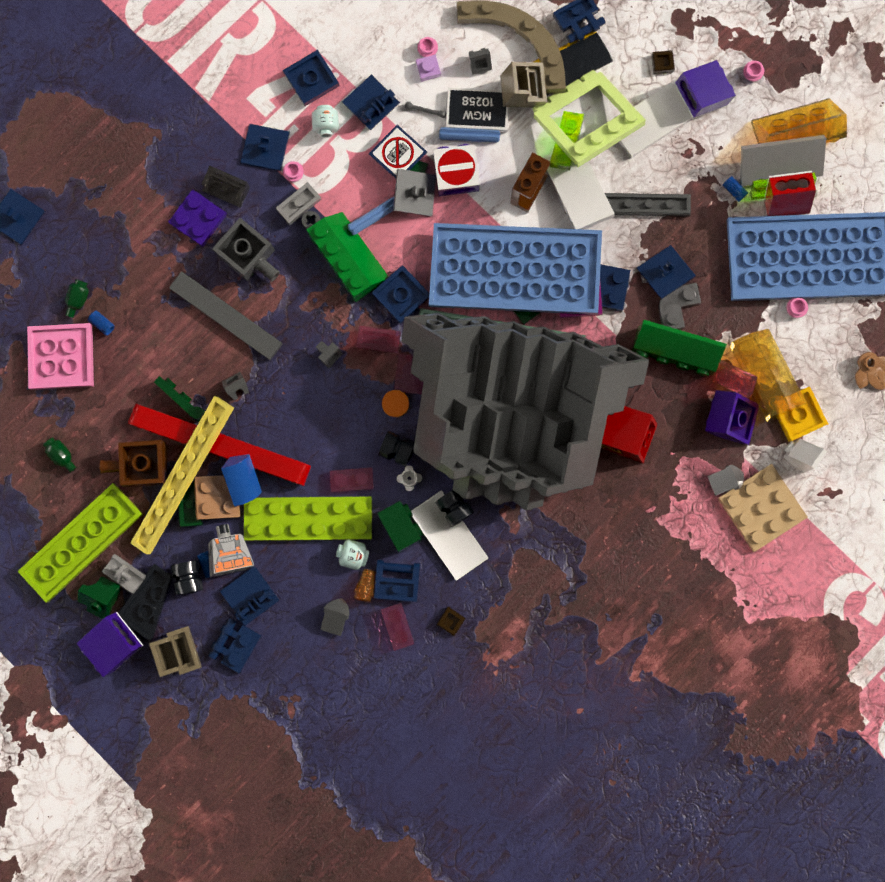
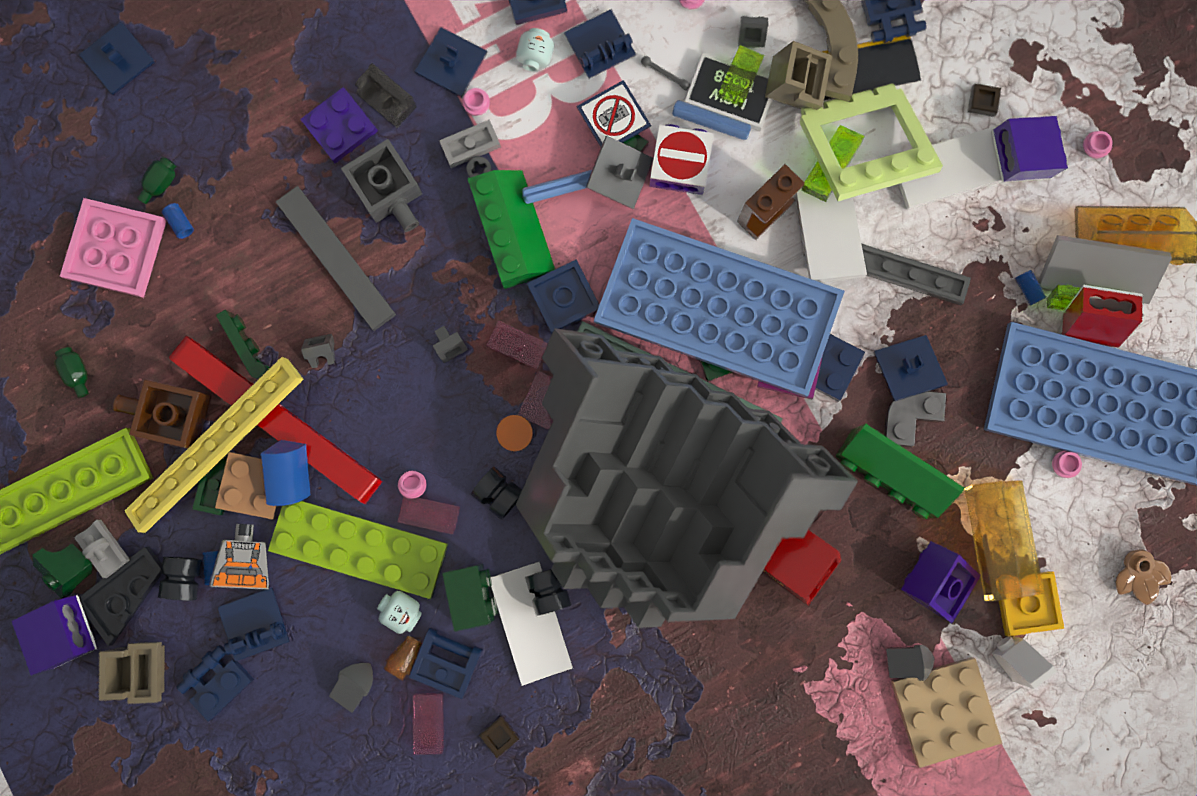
camera: 15 degrees right, 0 degrees up
white plate [397,466,422,491] -> none
lavender plate [416,55,441,82] -> none
clear pink plate [713,361,757,397] -> none
none -> bright pink plate [398,471,427,499]
none -> clear neon green plate [717,45,765,107]

